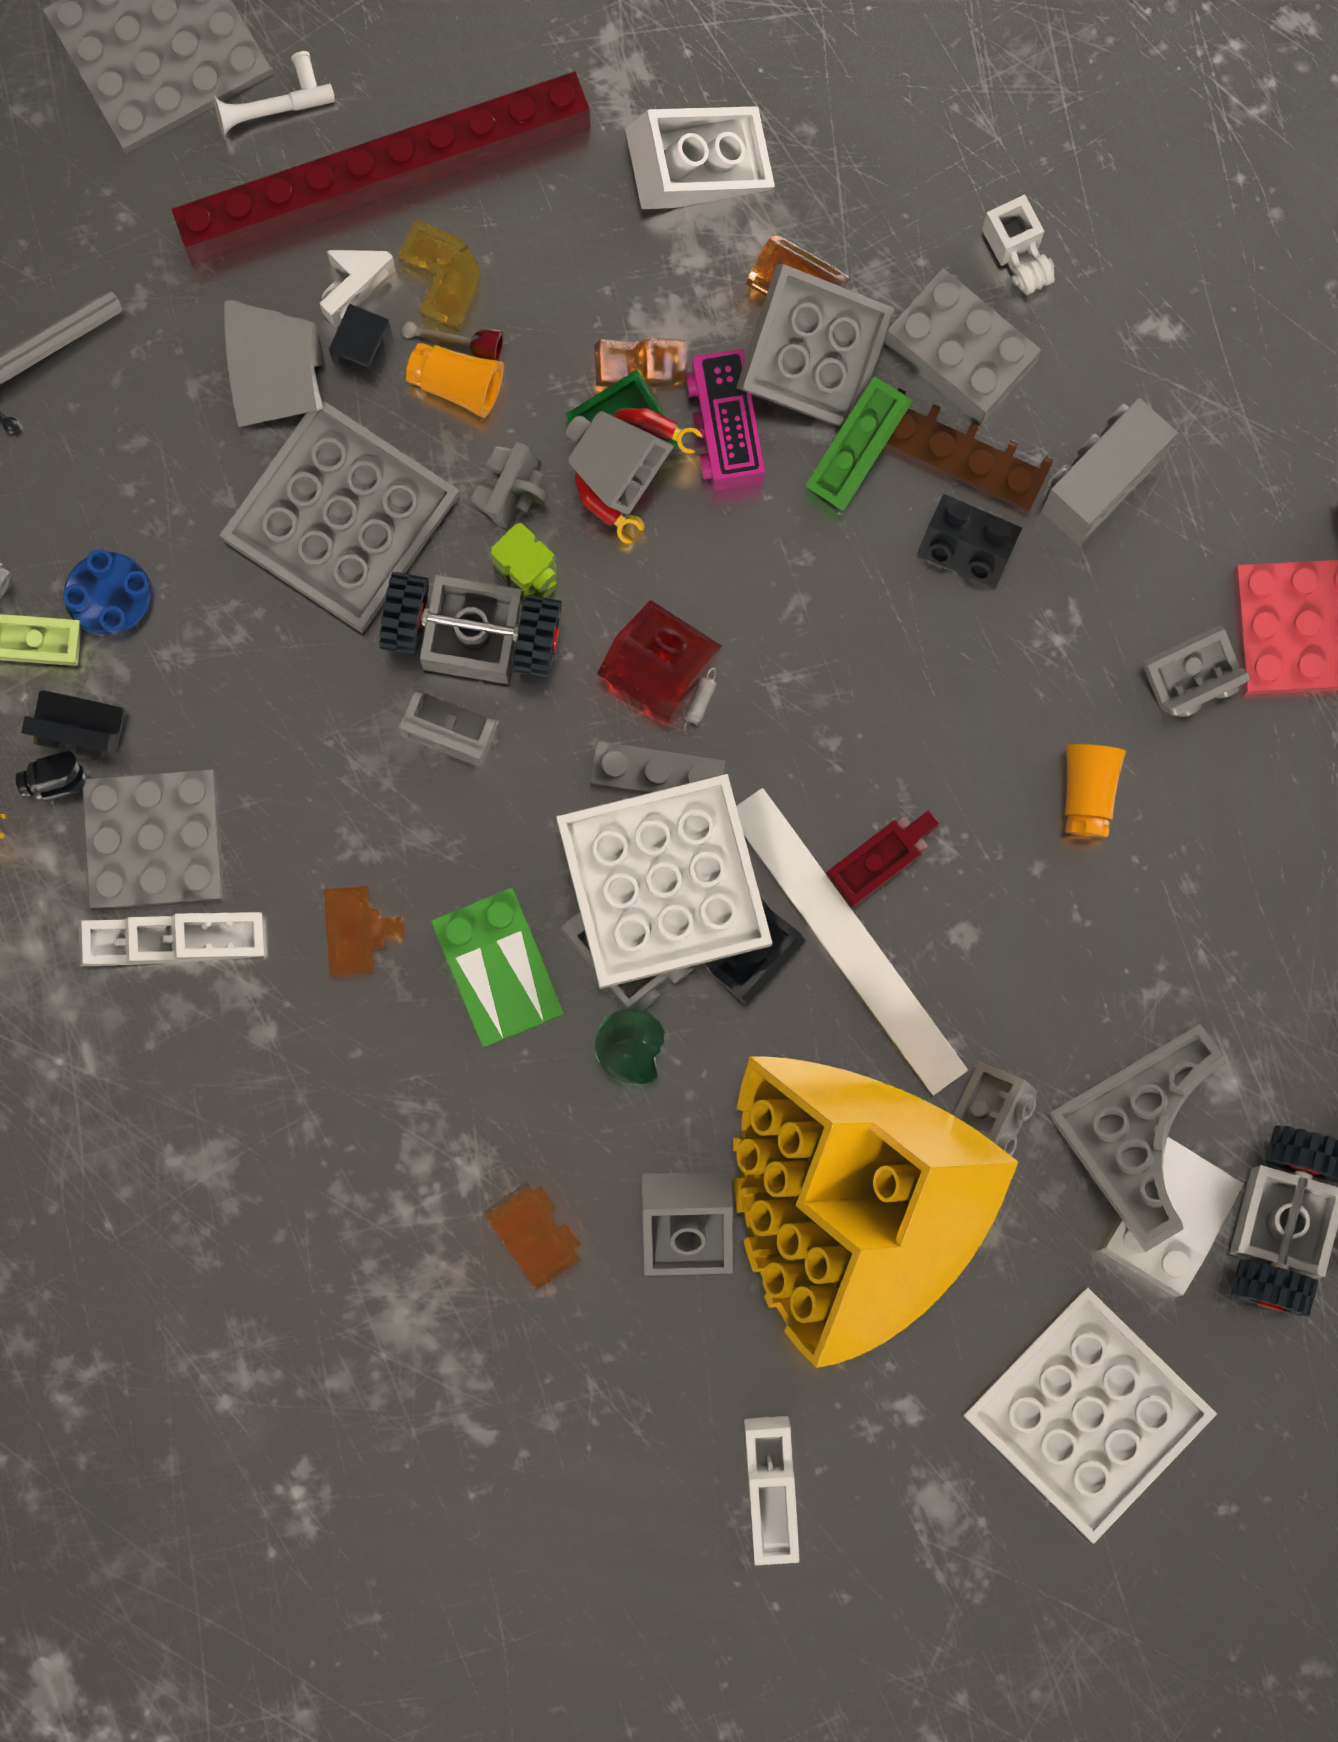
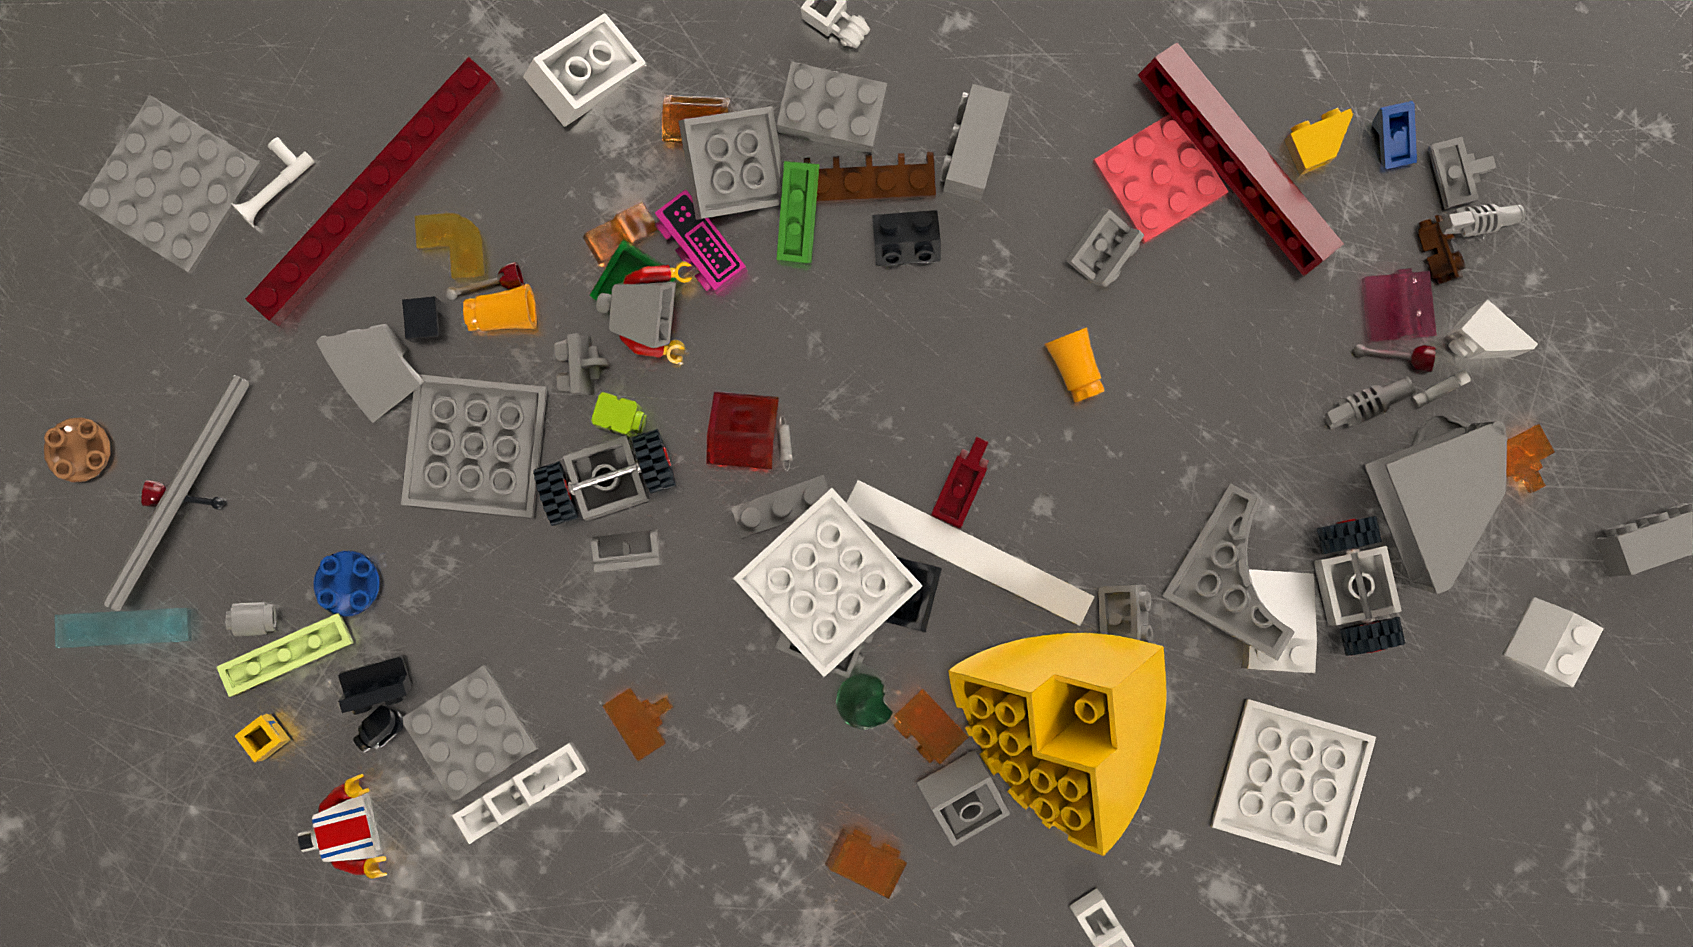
camera: 25 degrees left, 5 degrees up
white slope [319,250,396,328] -> none
bright green slope [431,887,564,1048] -> none
none -> clear orange brick [893,688,969,765]

